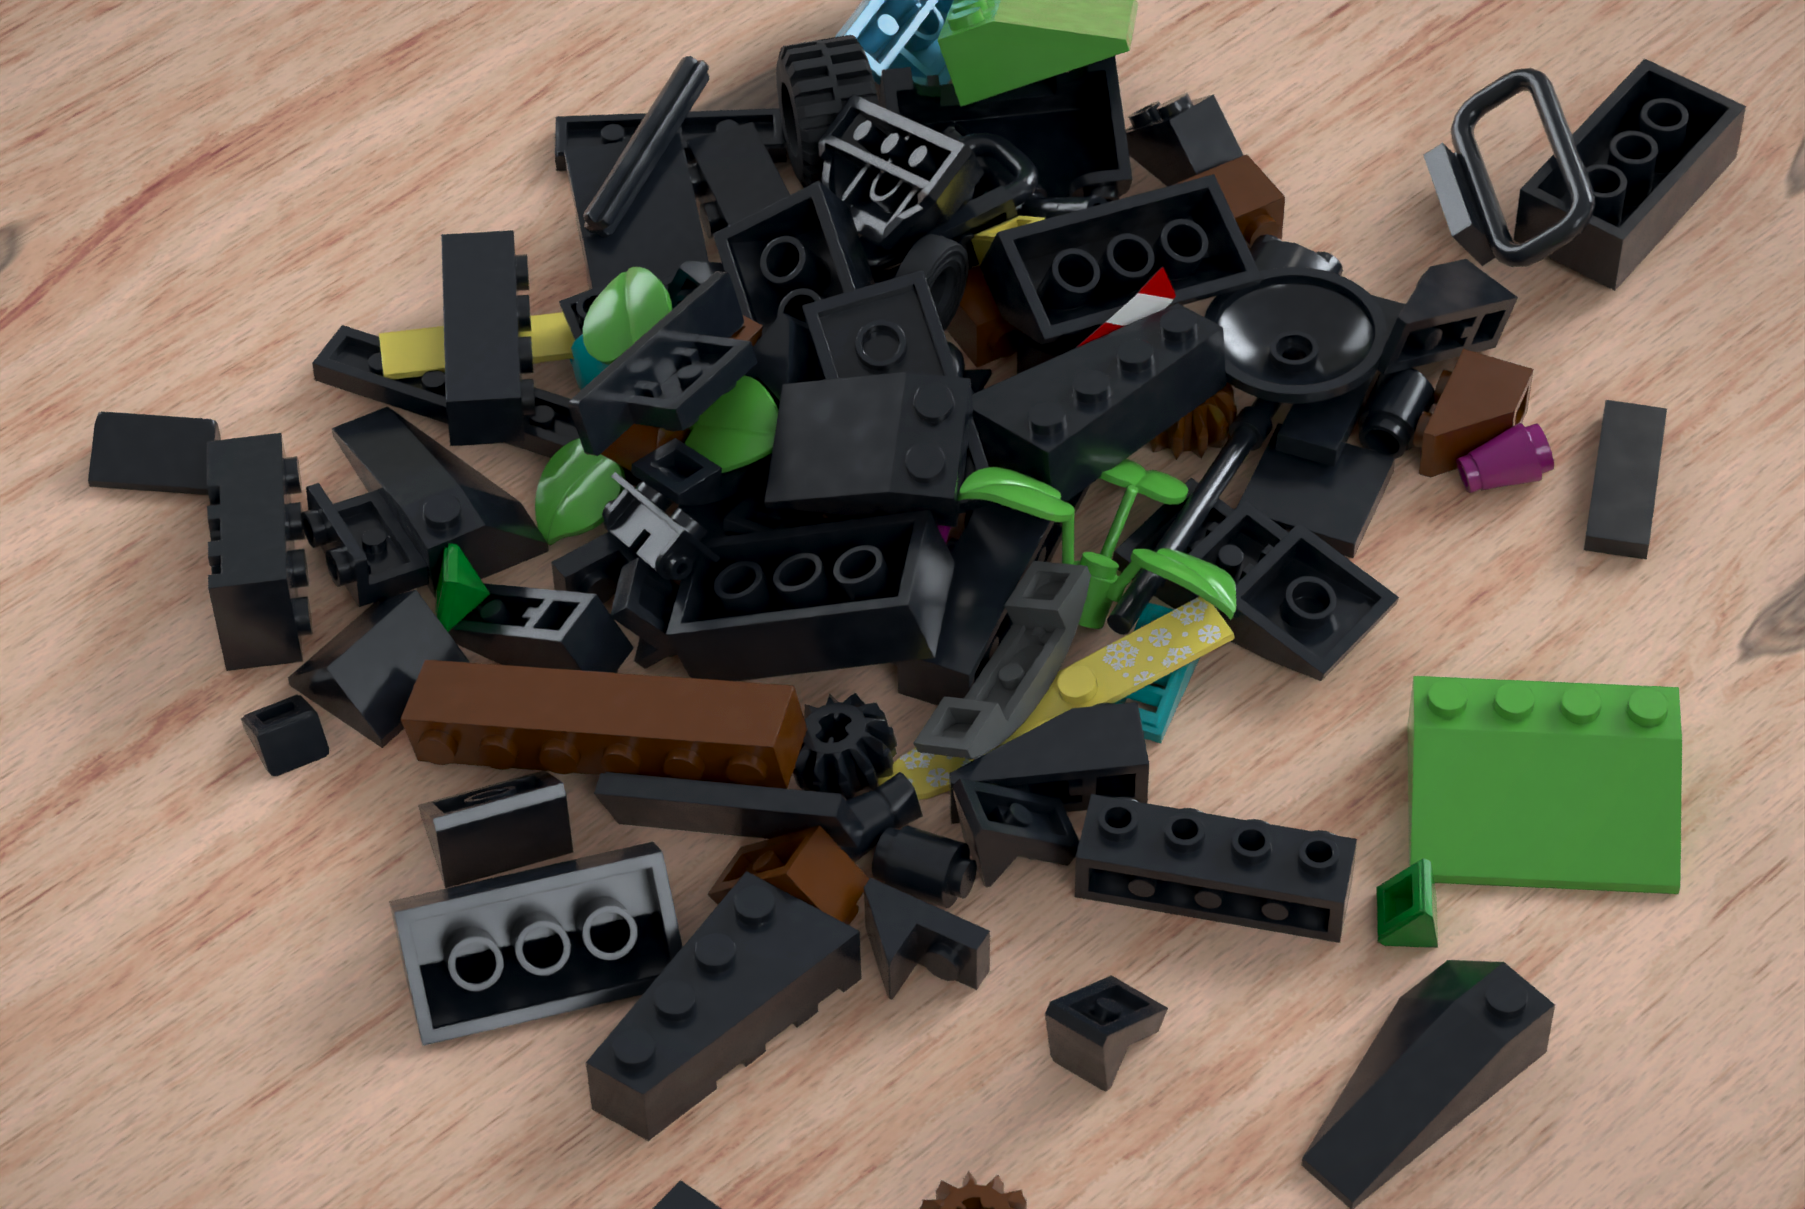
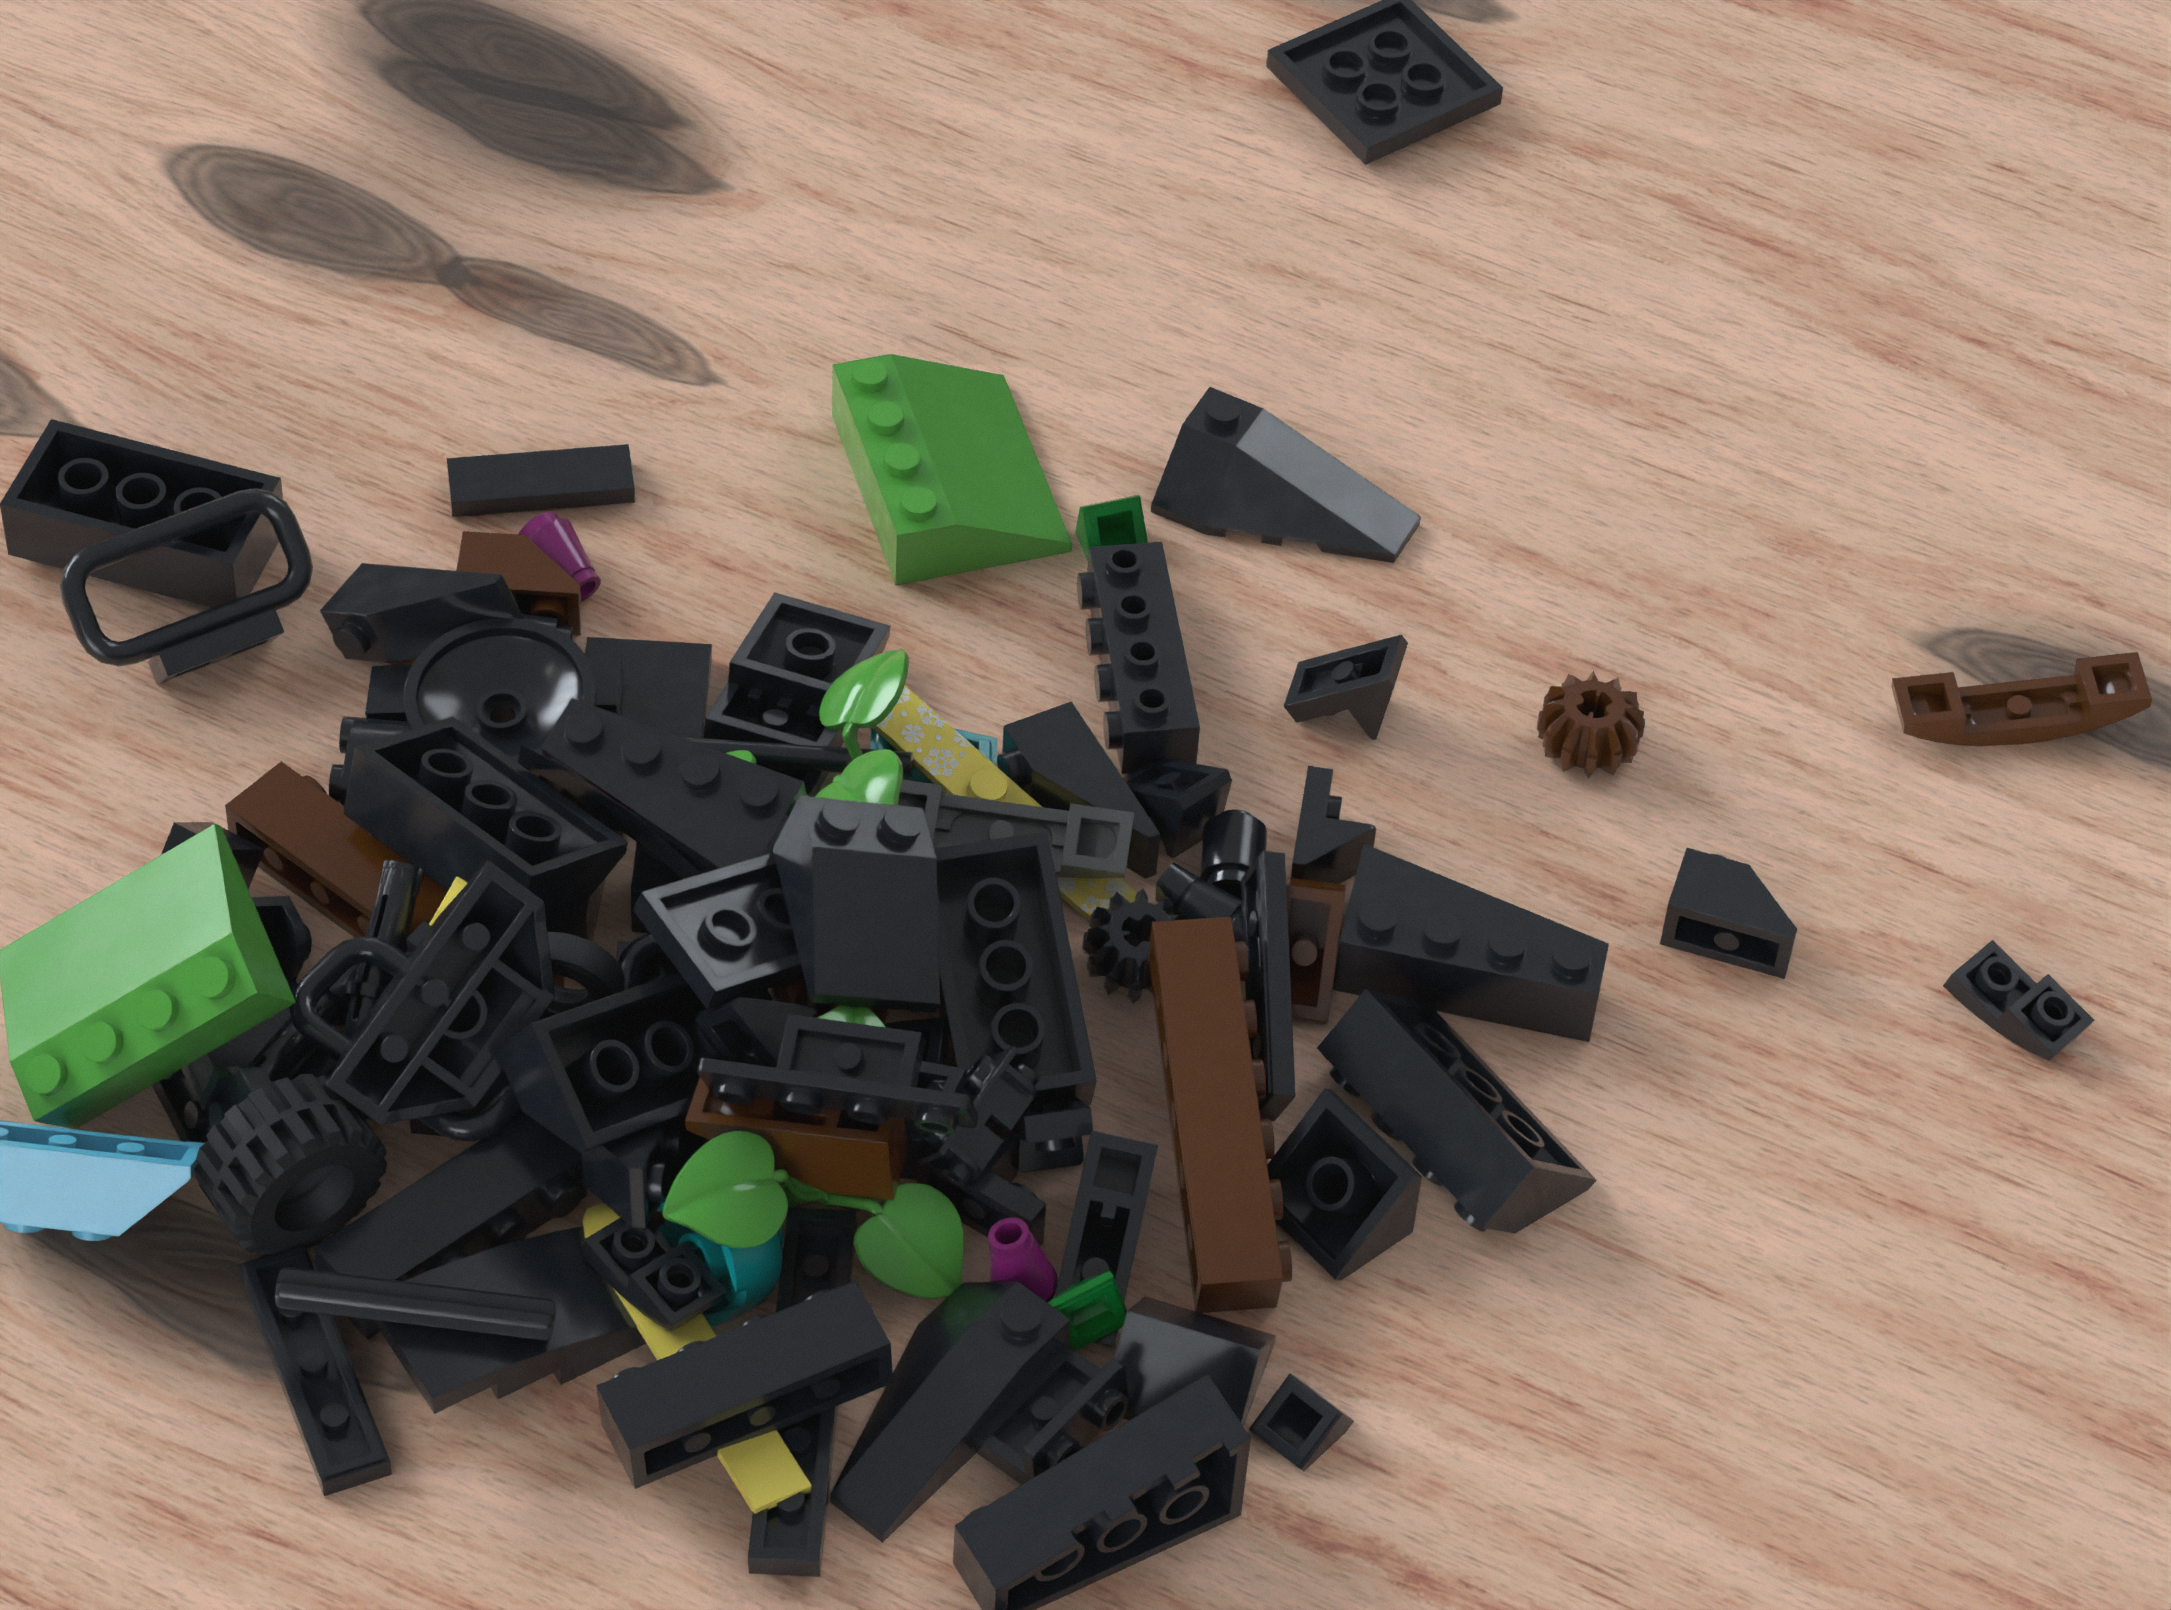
camera: 115 degrees left, 0 degrees up
none -> magenta cone [988,1217,1058,1304]

